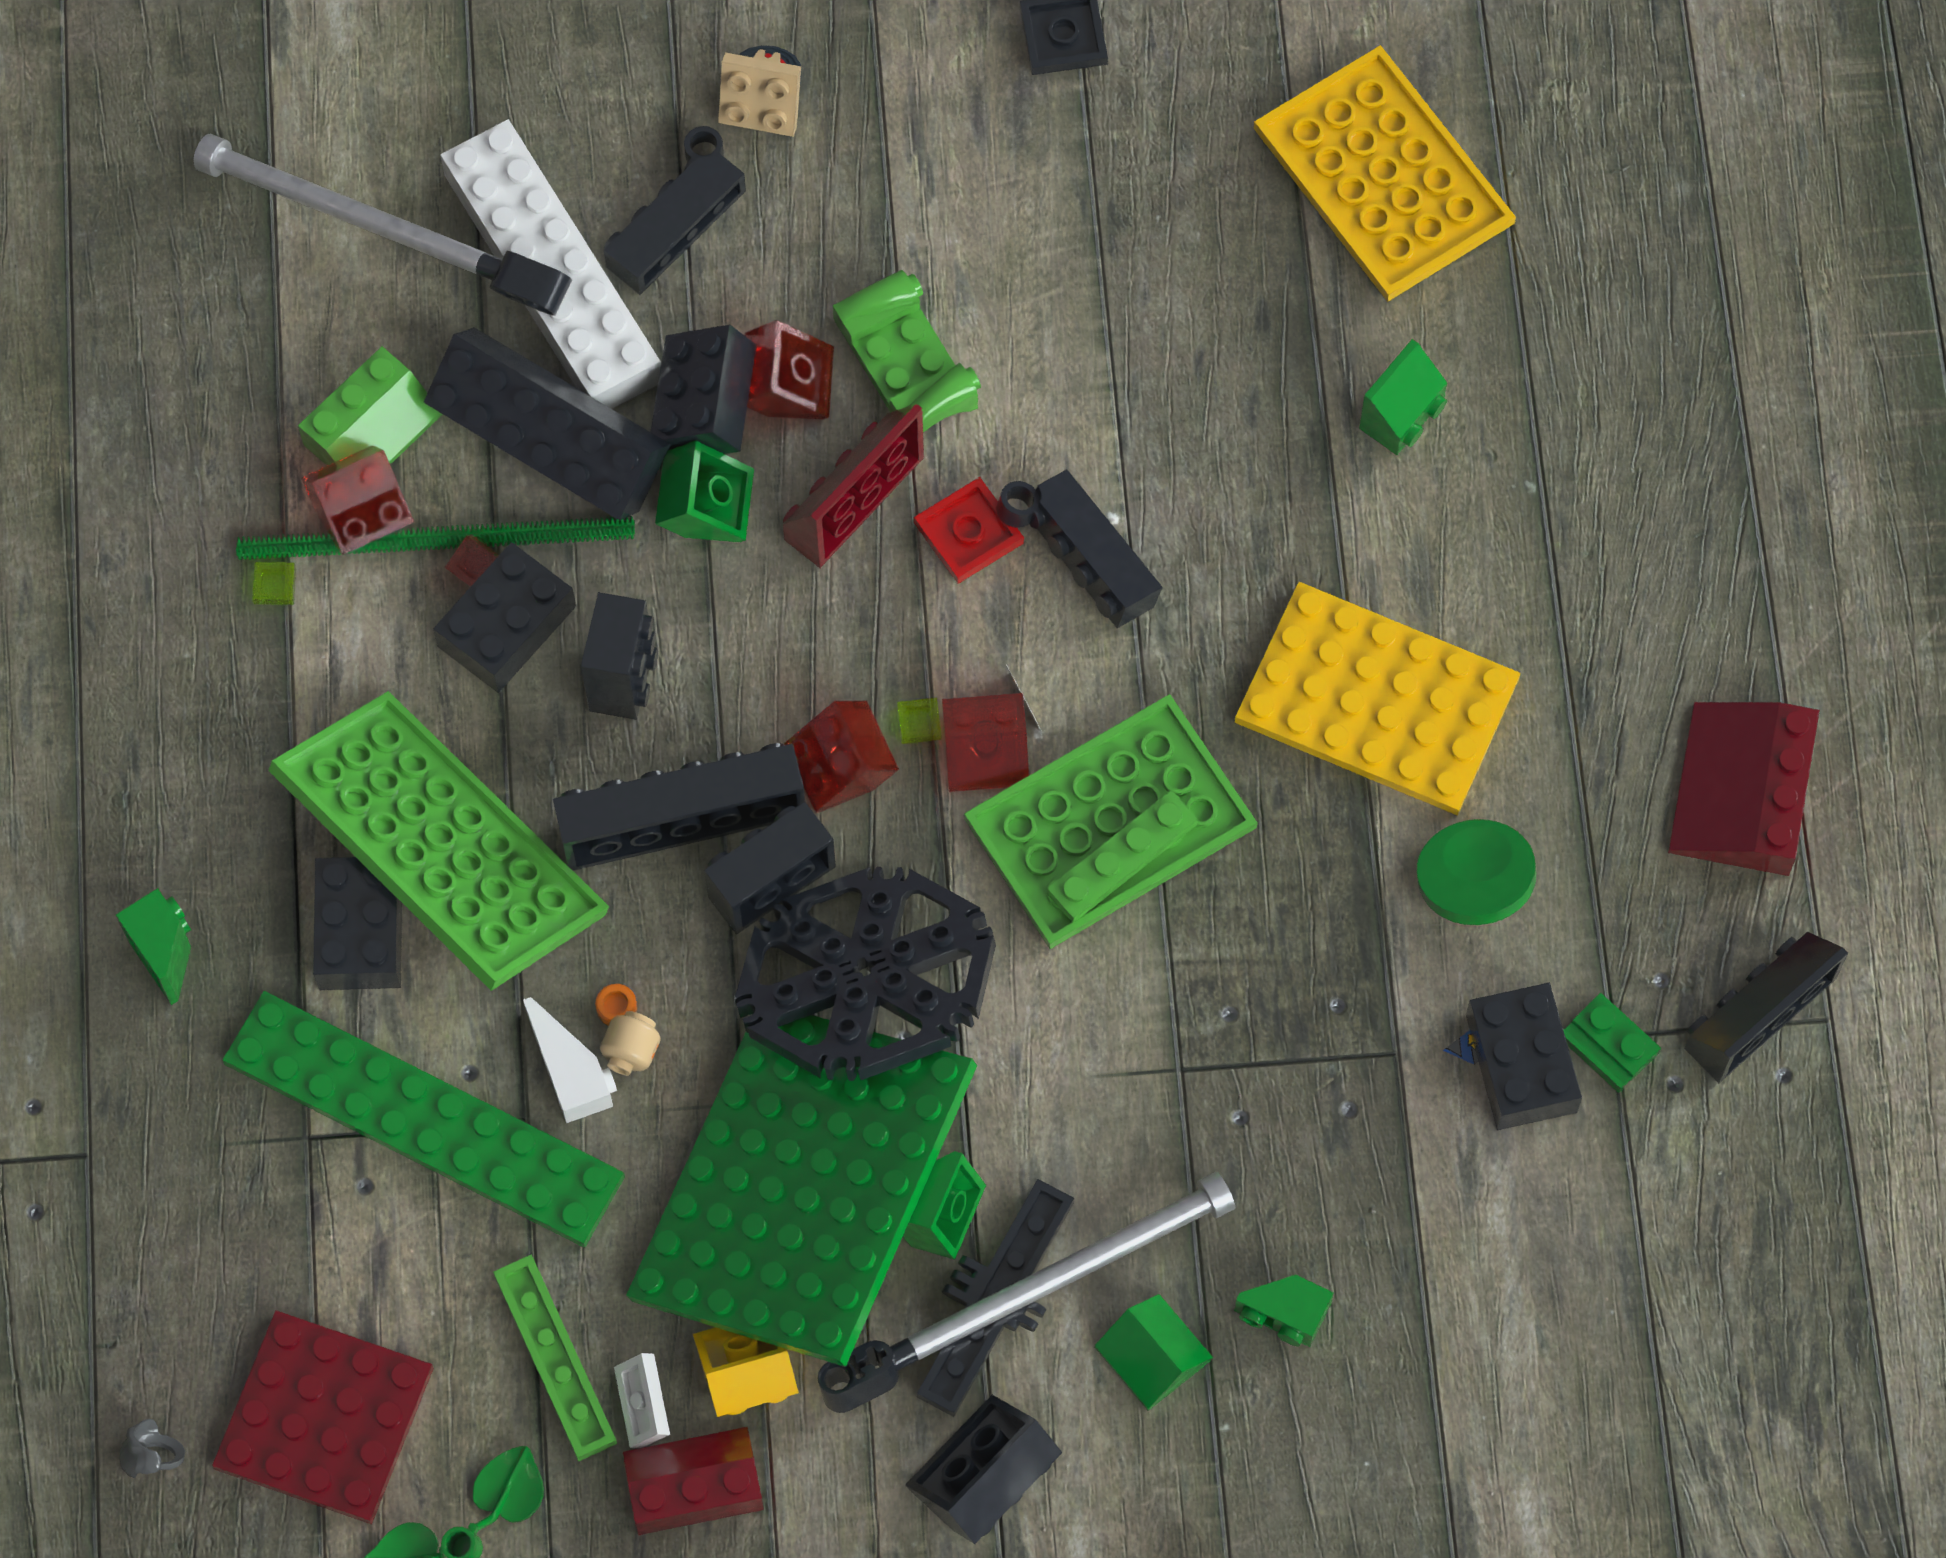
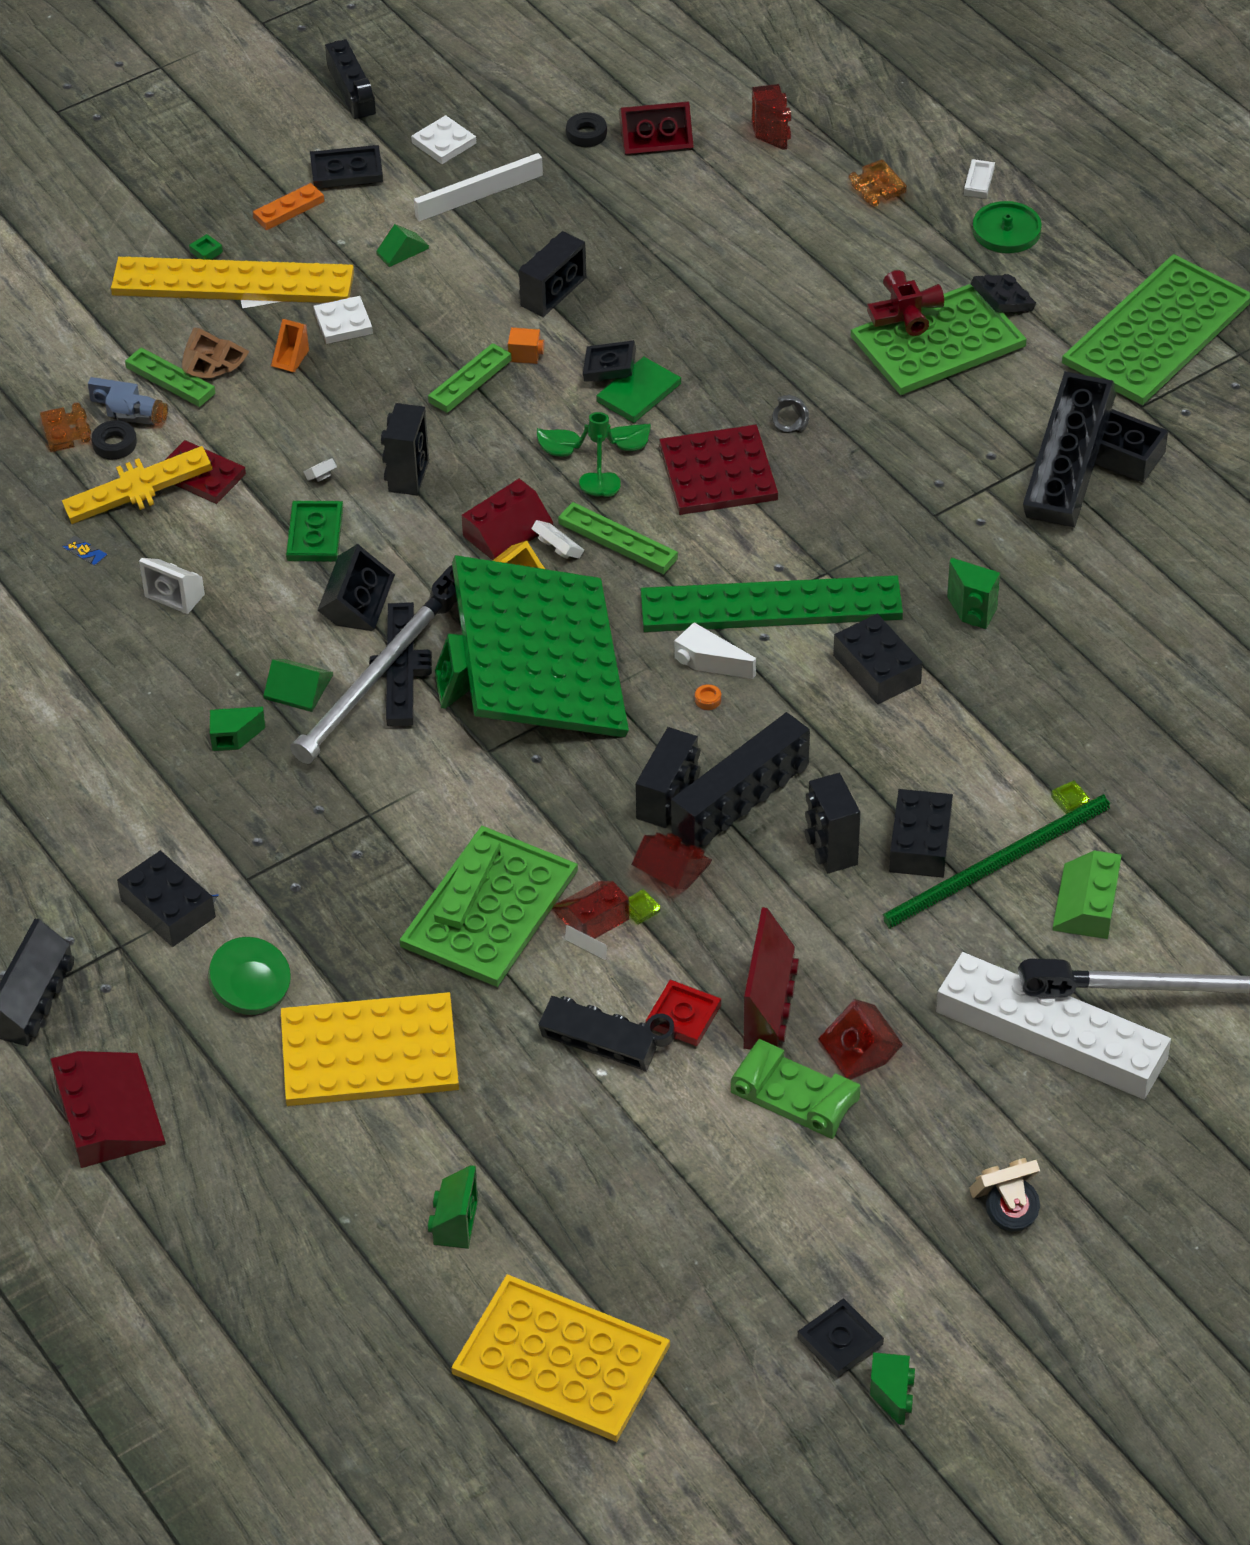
camera: 150 degrees right, 20 degrees down
bright green plate [268,691,609,991] -> none
clear red slope [301,445,414,555] -> none
black brick [423,327,670,520] -> none
clear red plate [445,534,499,587] -> none
tan head [600,1011,661,1076] -> none
black hinge [604,126,746,295] -> none
black brick [650,324,757,454] -> none
green slope [655,441,754,542] -> none
black plate [735,866,996,1081] -> none
green plate [1563,992,1661,1093] -> none

